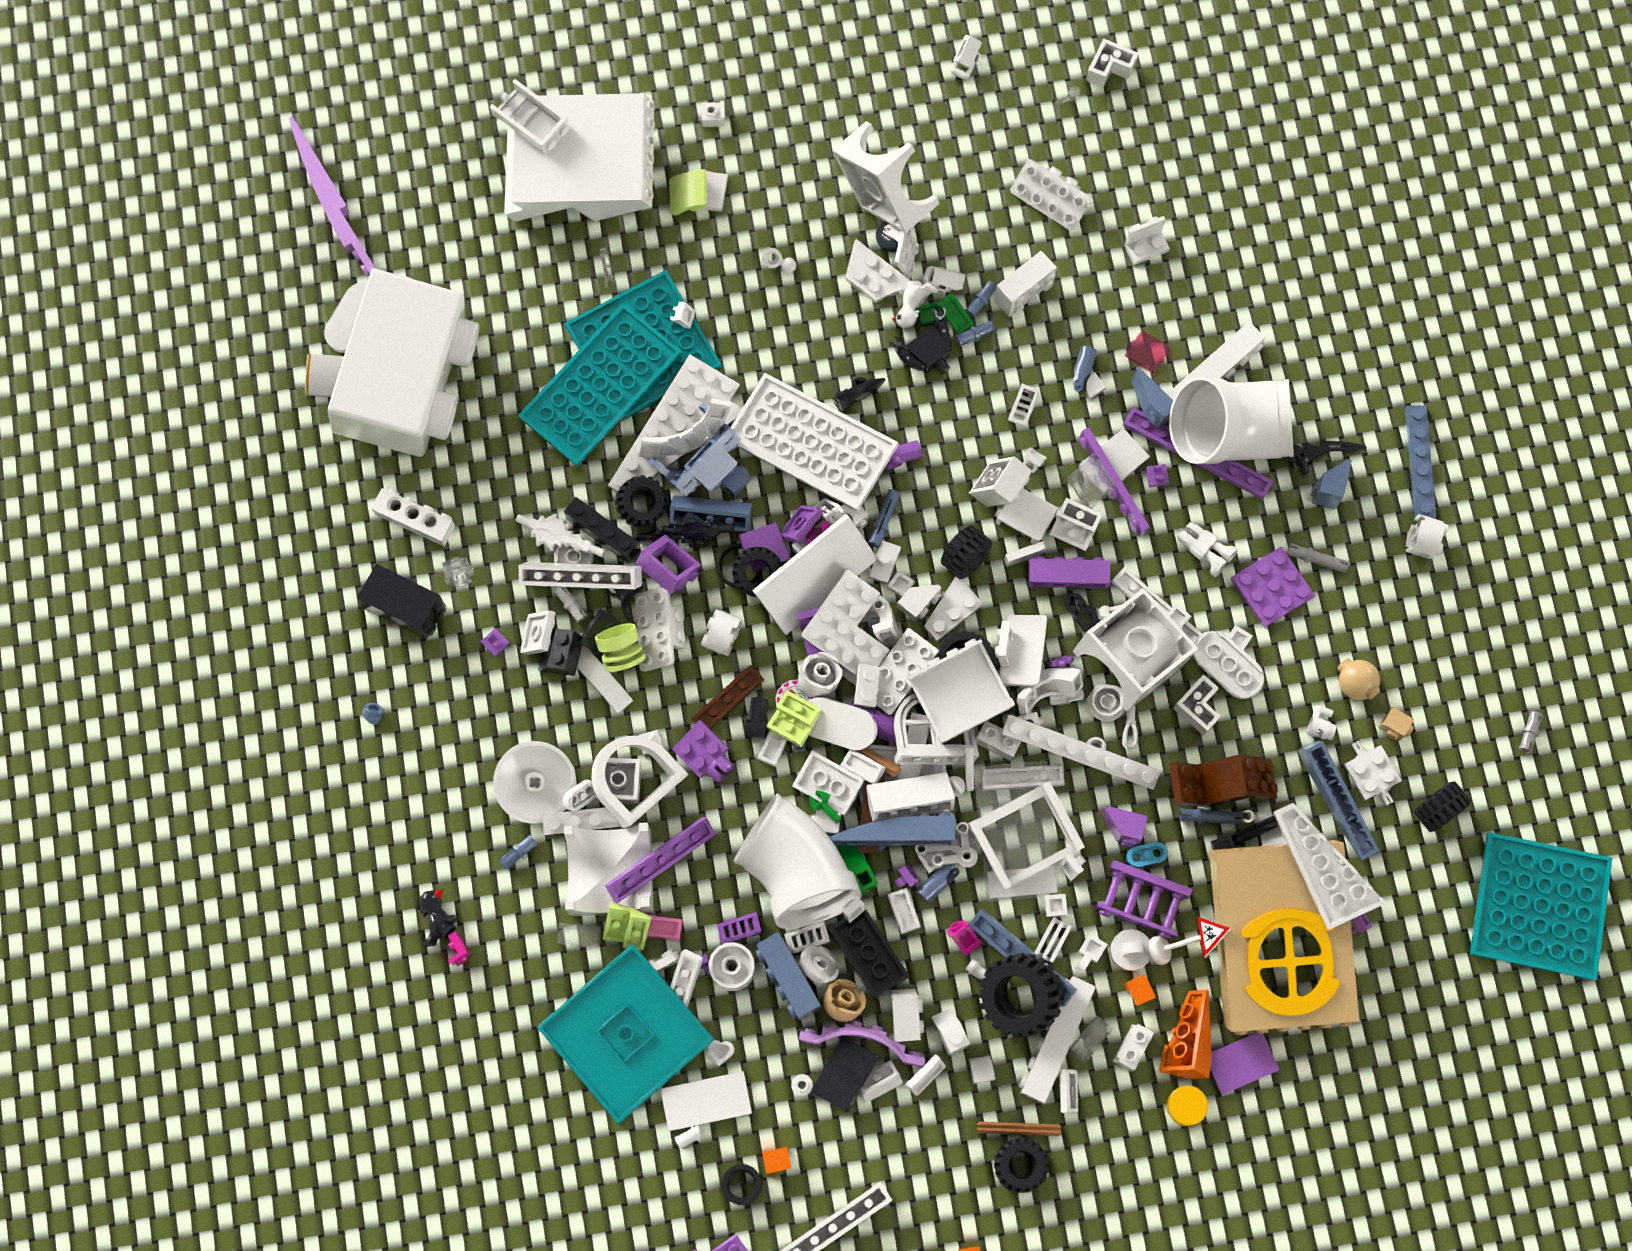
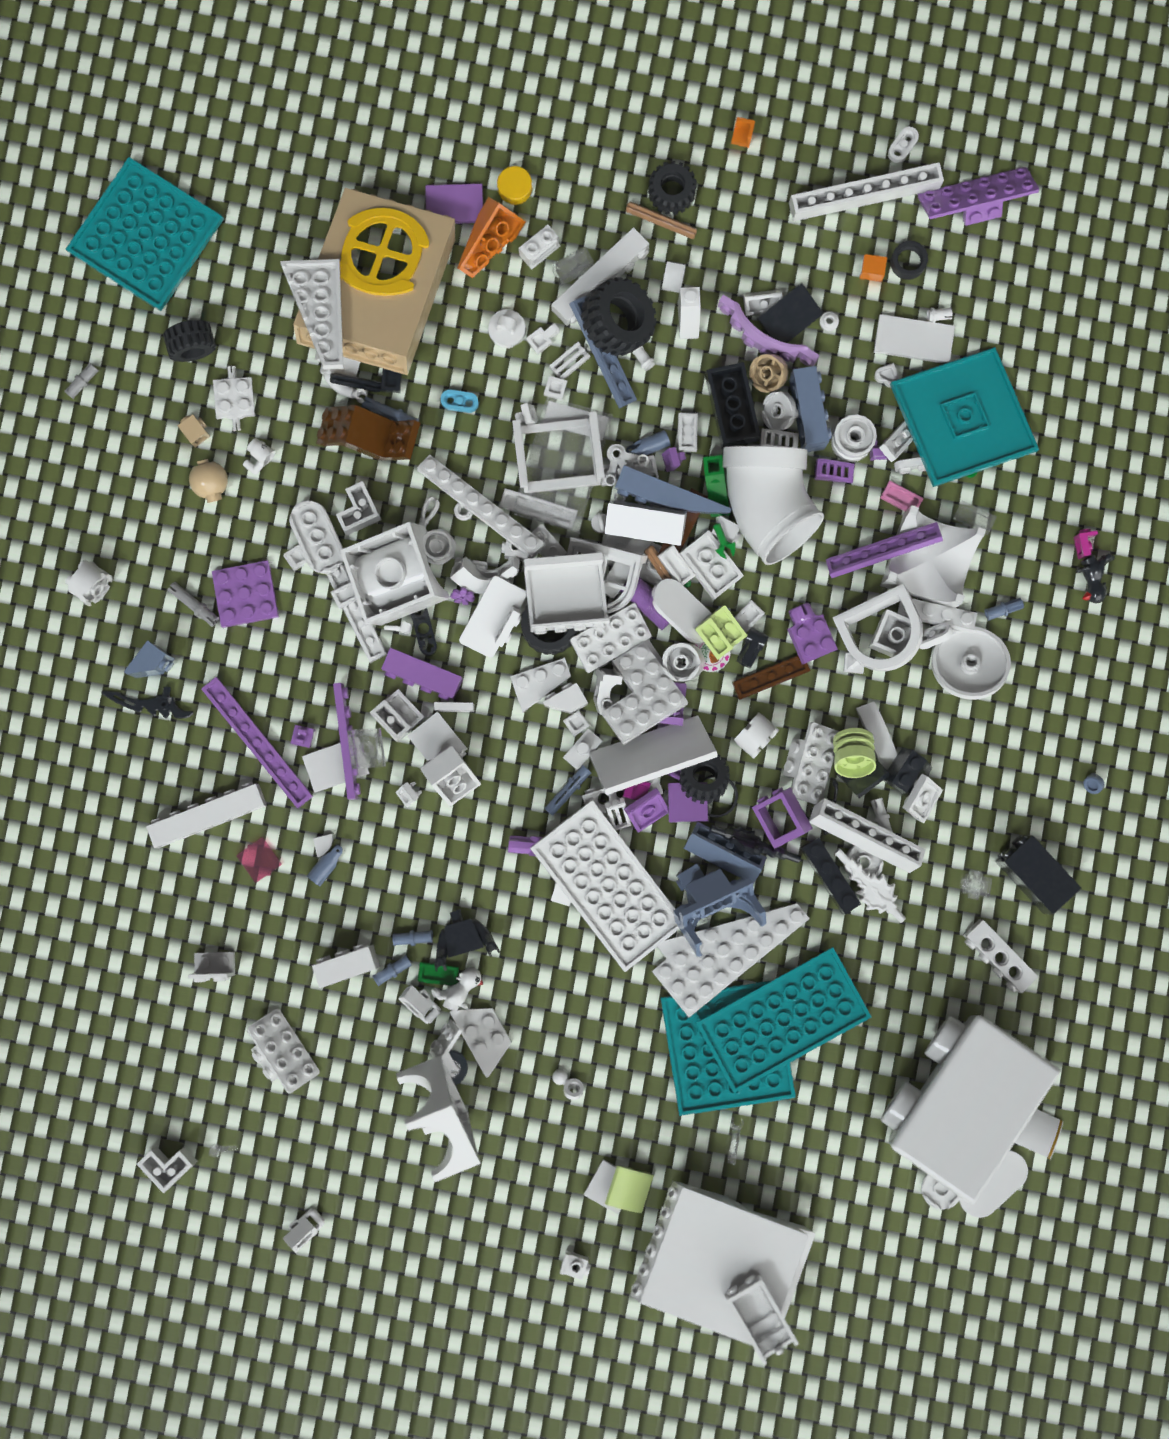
camera: 160 degrees left, 10 degrees up
lavender slope [289,116,376,277] -> none
medium lavender tile [480,628,510,657] -> none
yellowish green slope [603,903,651,951] -> none
black tyre [615,475,668,527] -> none
white tile [639,399,731,458] -> none
white tile [670,302,695,328] -> none
black panel [832,377,886,413] -> none
white plate [842,897,866,923] -> none
white plate [854,664,880,708] -> none
white brick [891,989,924,1042] -> none
white tile [906,1054,946,1096] -> none
green tile [936,292,974,335] -> none
black tyre [941,525,993,579] -> none
dark pink bracket [946,920,982,956] -> none
white piece [965,745,974,791] -> none
white slope [1008,384,1040,427] -> none
white tile [1060,1069,1078,1113] -> none
medium lavender fence [1095,860,1192,940] -> none
medium lavender slope [1101,806,1148,848] -> none
orange panel [1124,974,1156,1006] -> none
sand blue slope [1131,367,1173,429] -> none
white piece [1149,917,1231,965] -> none
white cylinder [1169,377,1294,464] -> none
white piece [1177,522,1238,578] -> none
sand blue slope [1298,741,1379,861] -> none
sand blue plate [1405,405,1436,519] -> none

